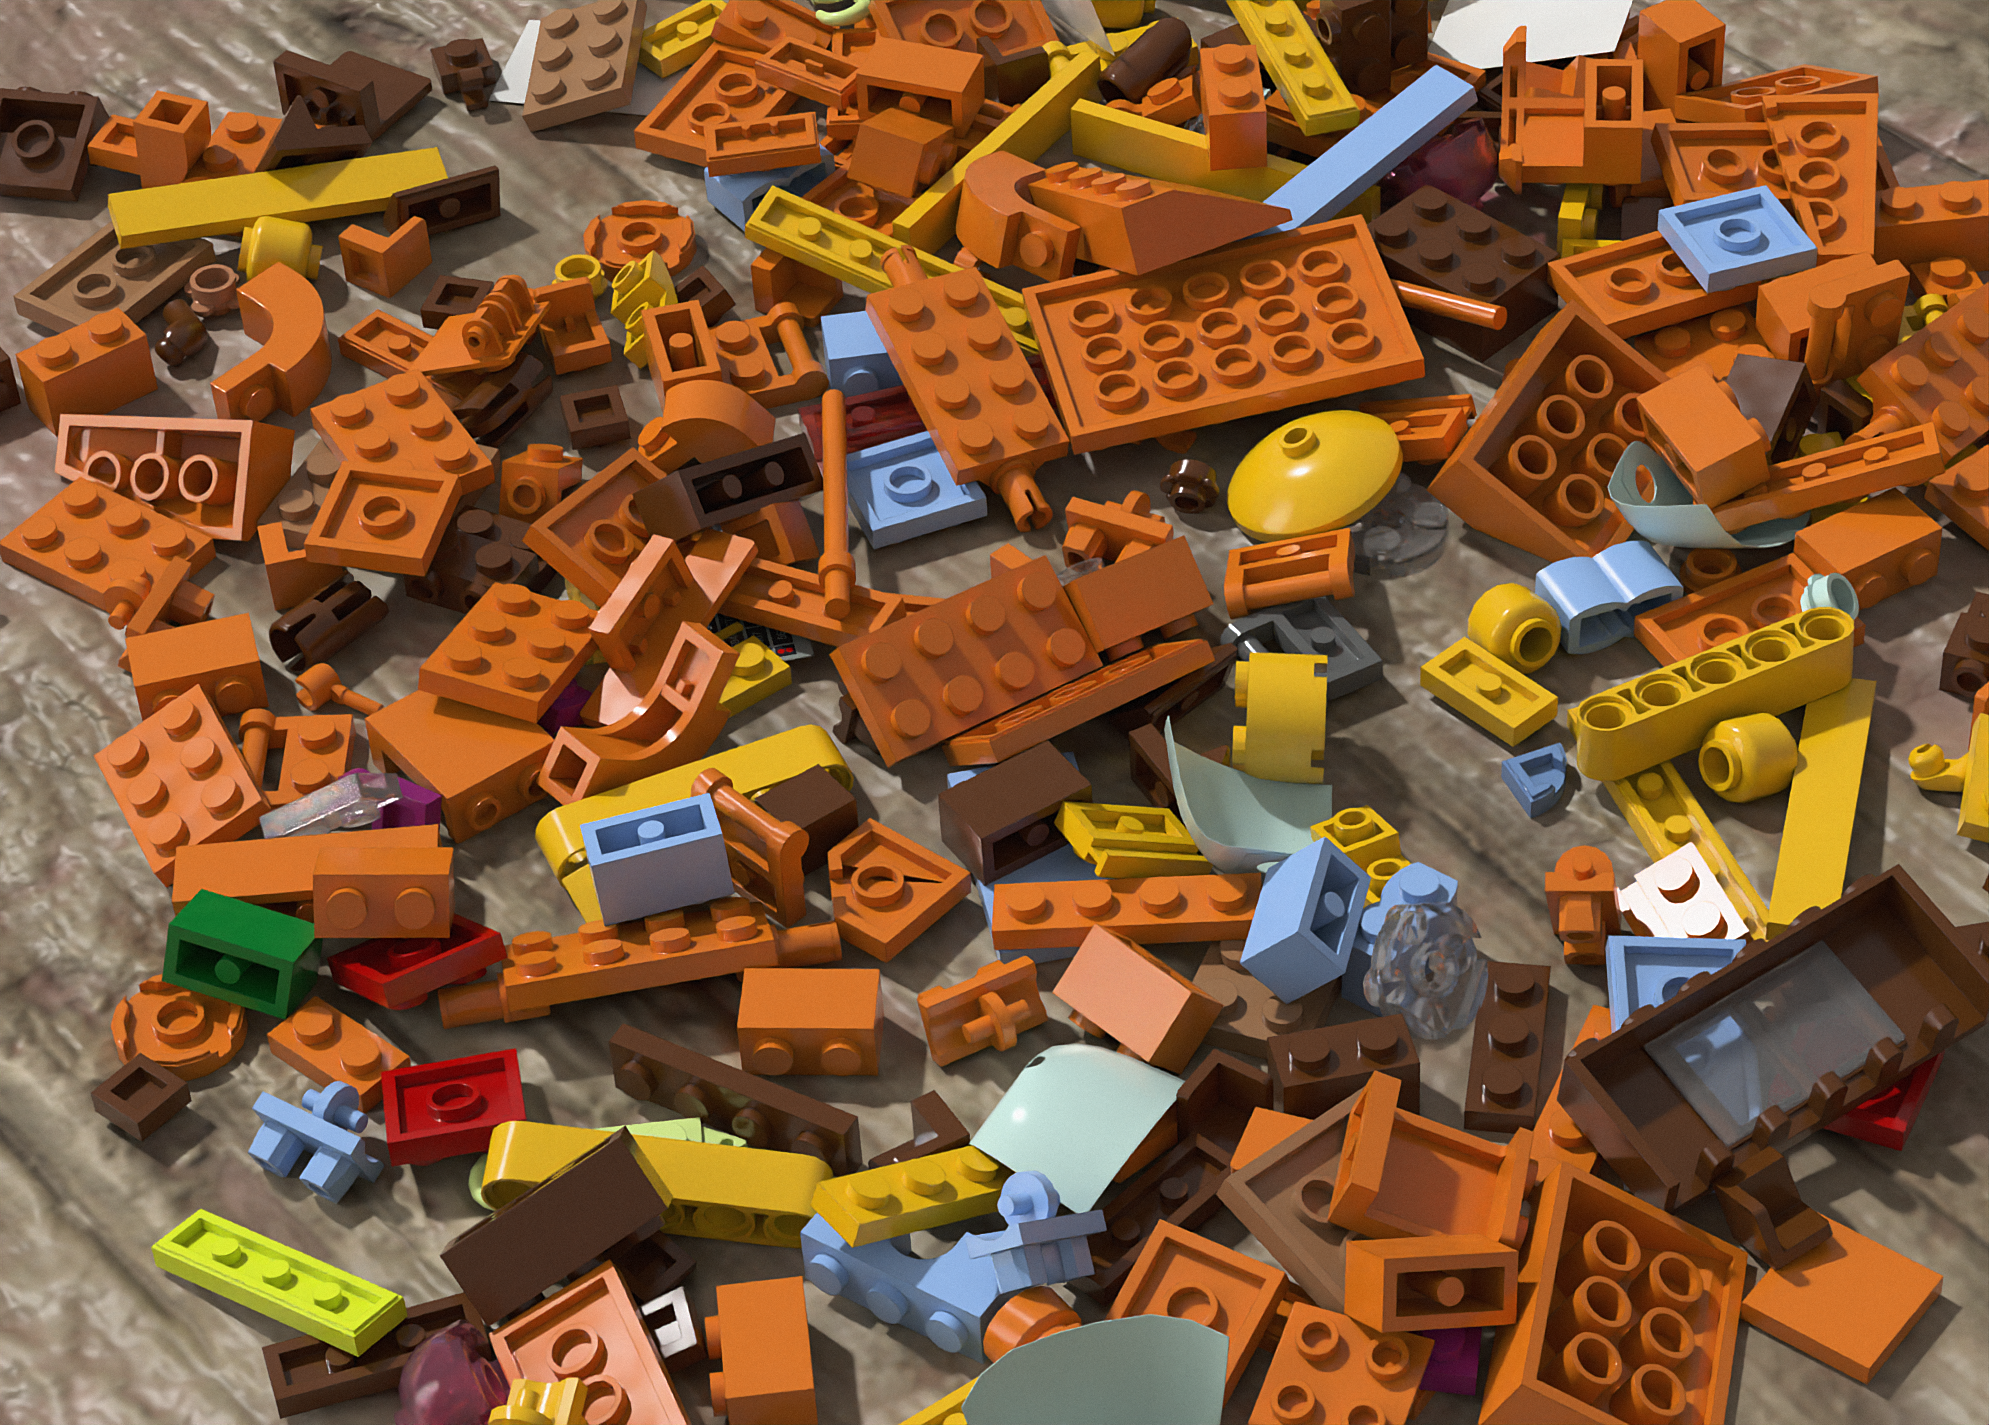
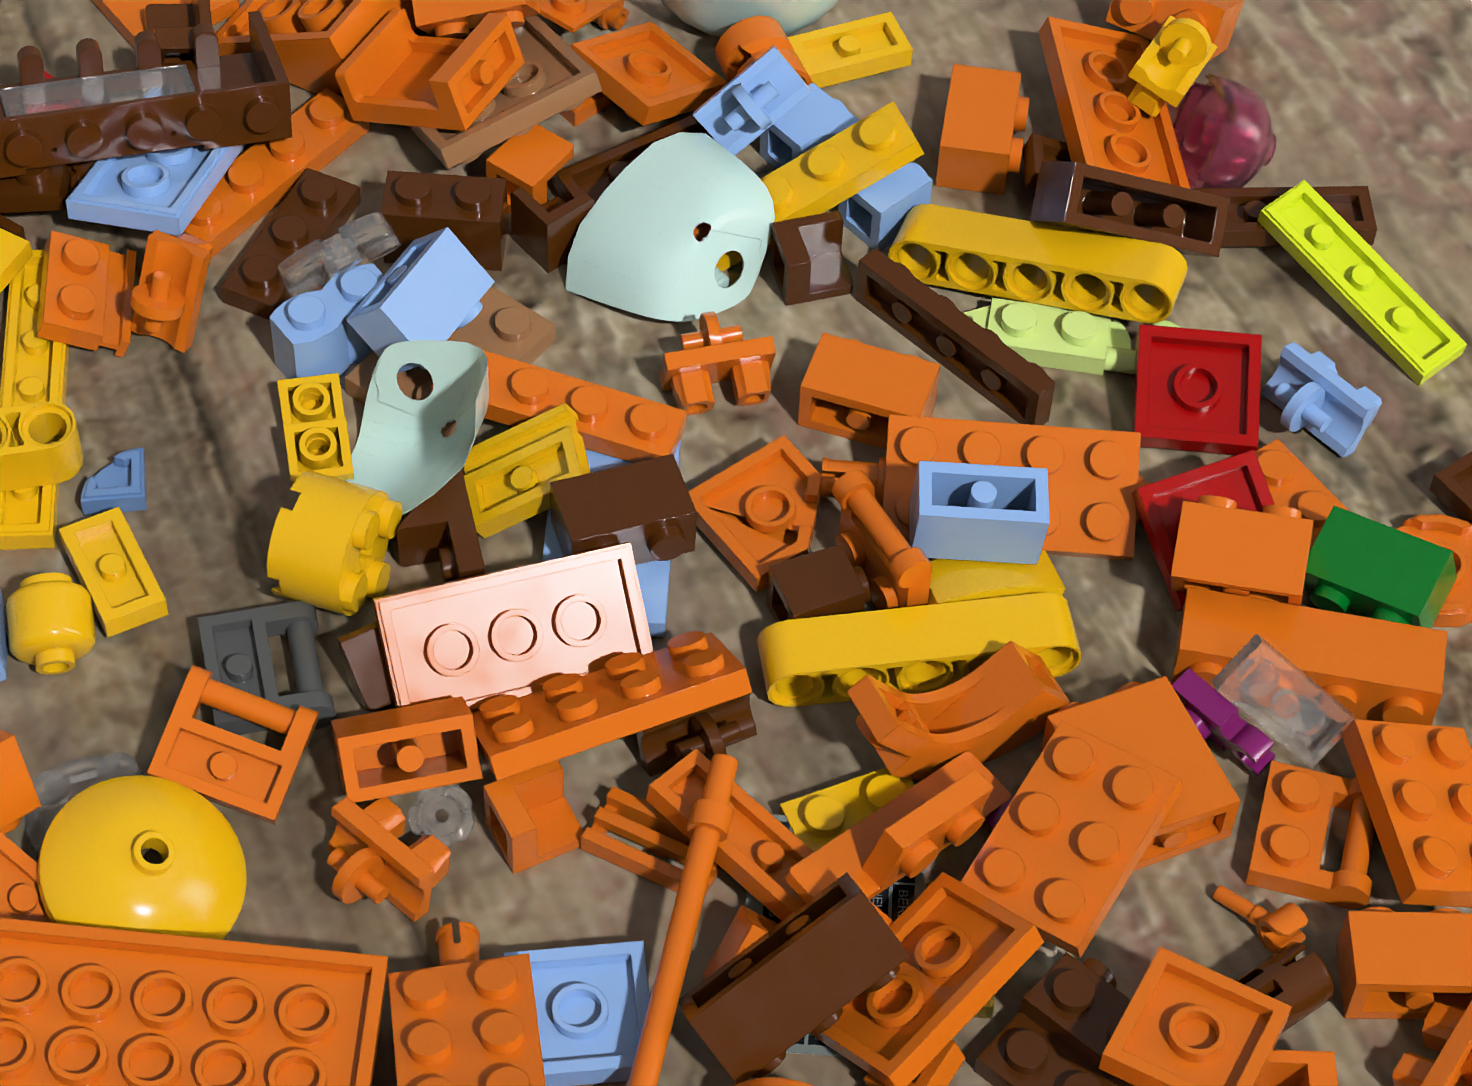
camera: 170 degrees left, 10 degrees up
orange brick [1052,924,1224,1074] -> none
reddish brown plate [1160,460,1220,514] -> none

